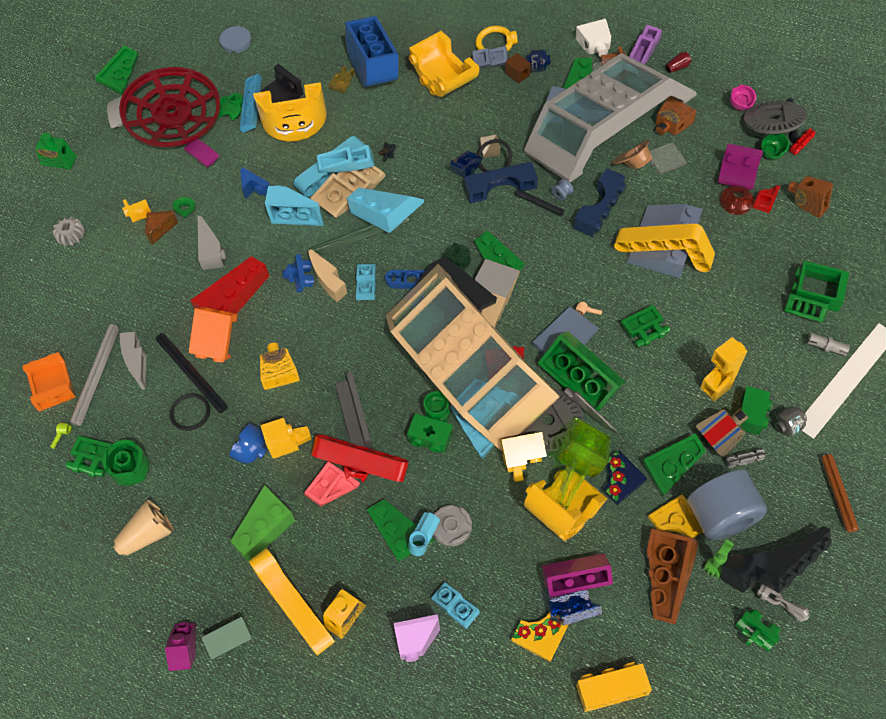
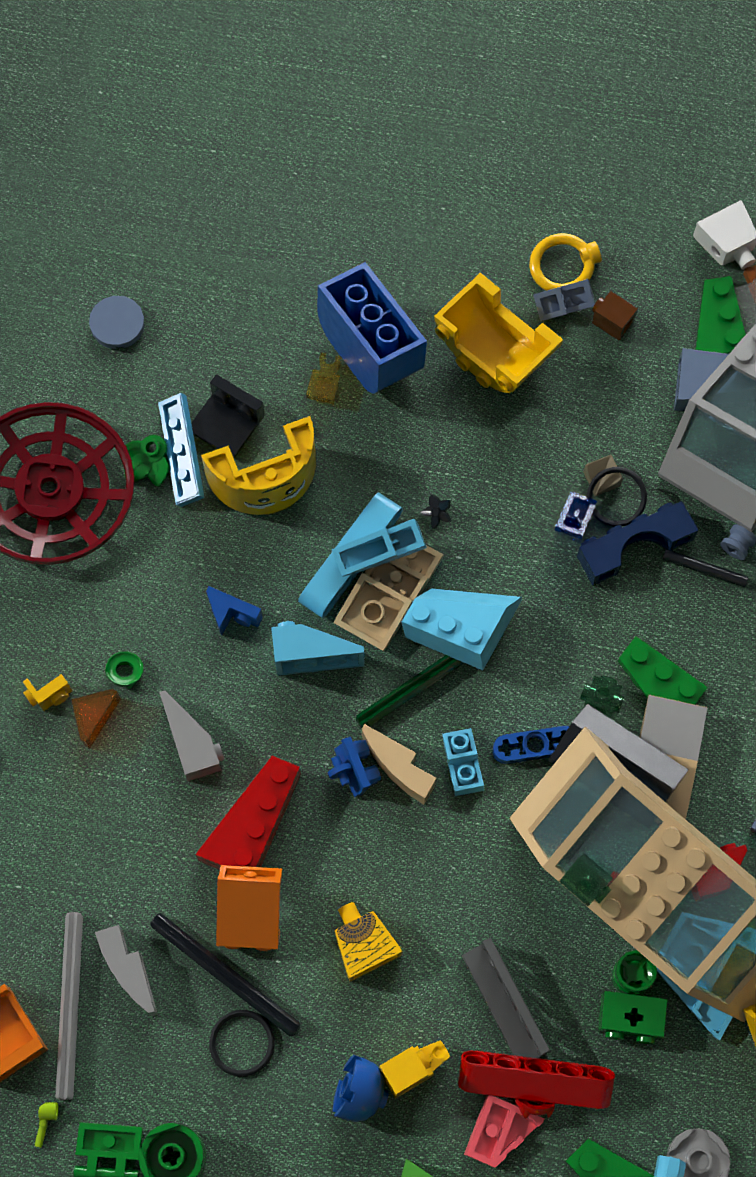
camera: 15 degrees left, 10 degrees up
magenta slope [184,139,220,167] -> none
clear blue head [527,49,550,72] -> none
none -> clear green brick [559,853,613,907]

